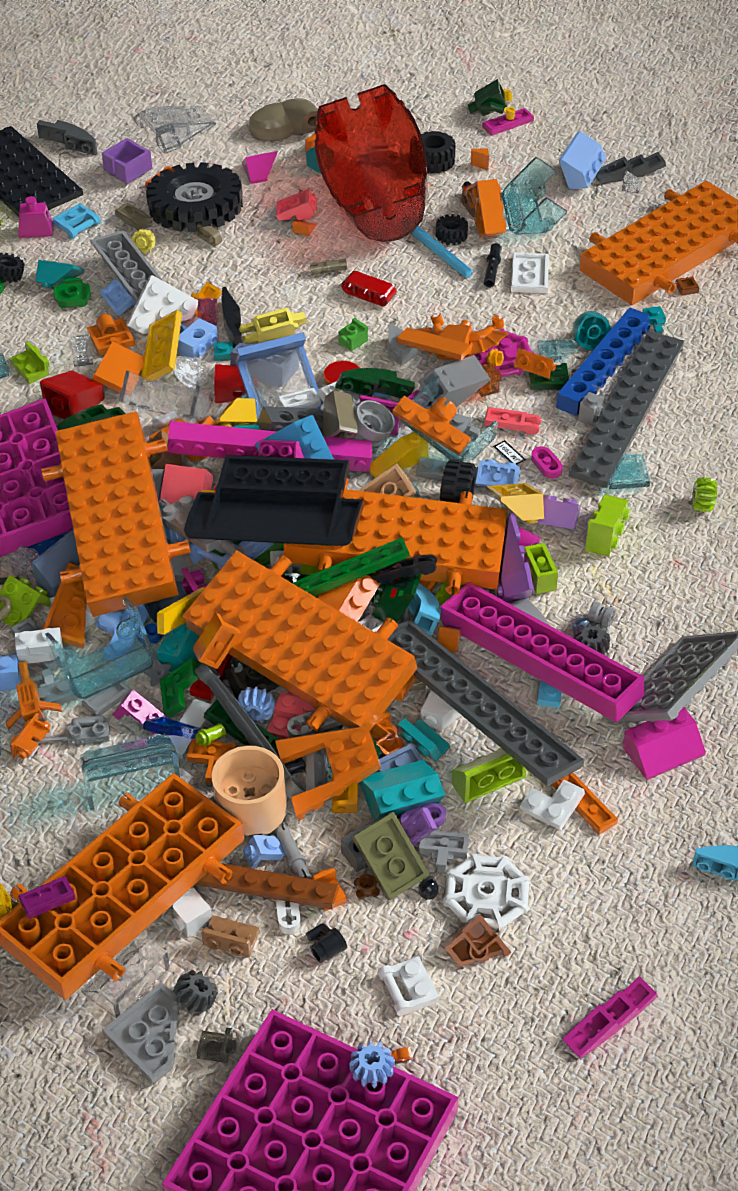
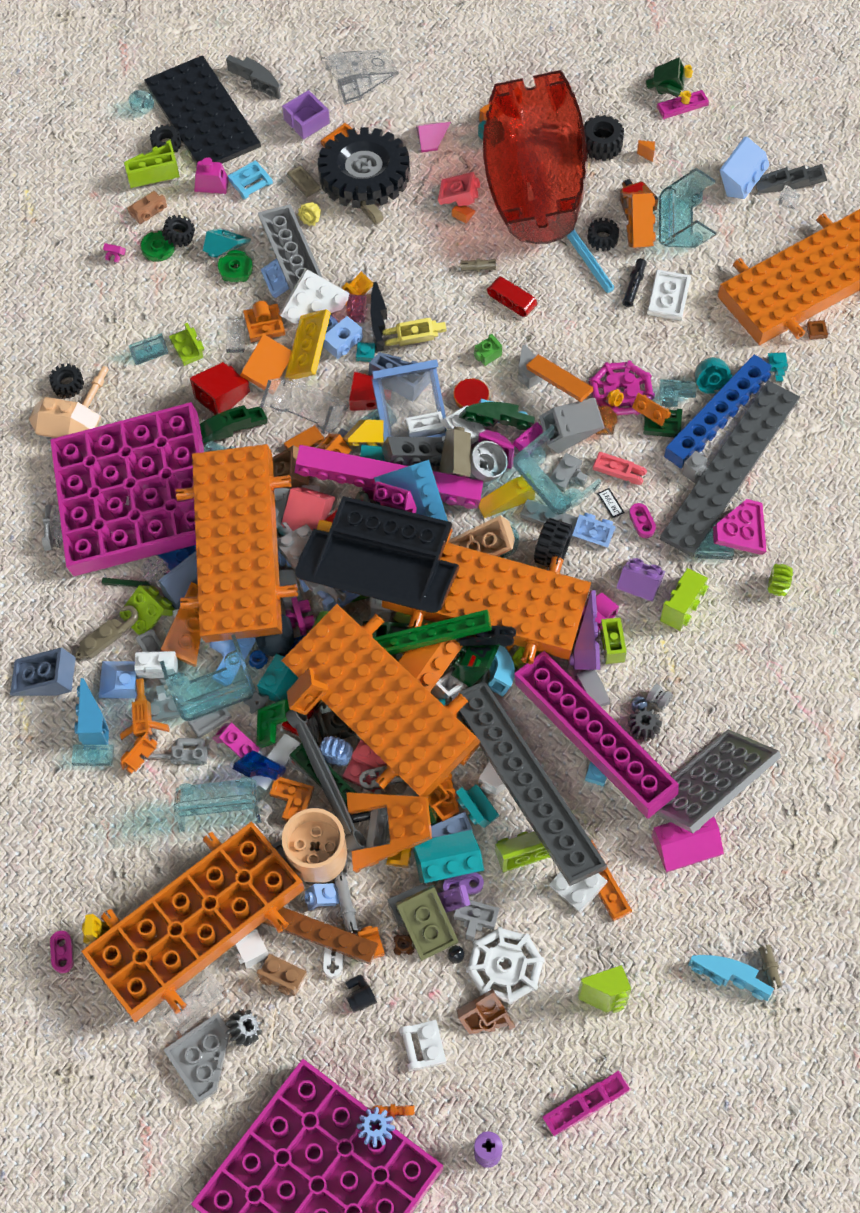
camera: 10 degrees right, 15 degrees up
magenta plate [18,876,76,919] -> none
white arm [152,410,178,430] -> none
yellow tile [157,587,205,635] -> none
clear dish [174,356,208,389] -> none
lime pin [195,723,226,747] -> none
clear smoke bracket [196,1027,236,1063] -> none
dark tan piece [249,98,324,141] -> none
orange plate [392,396,471,456] -> none
orange torso [416,313,509,360] -> none
orange slope [437,626,461,652] -> none
yellow slope [486,483,544,523] -> none
none -> medium lavender piece [474,1131,503,1168]
none -> lime slope [577,965,631,1013]
none -> dark pink plate [713,499,767,555]

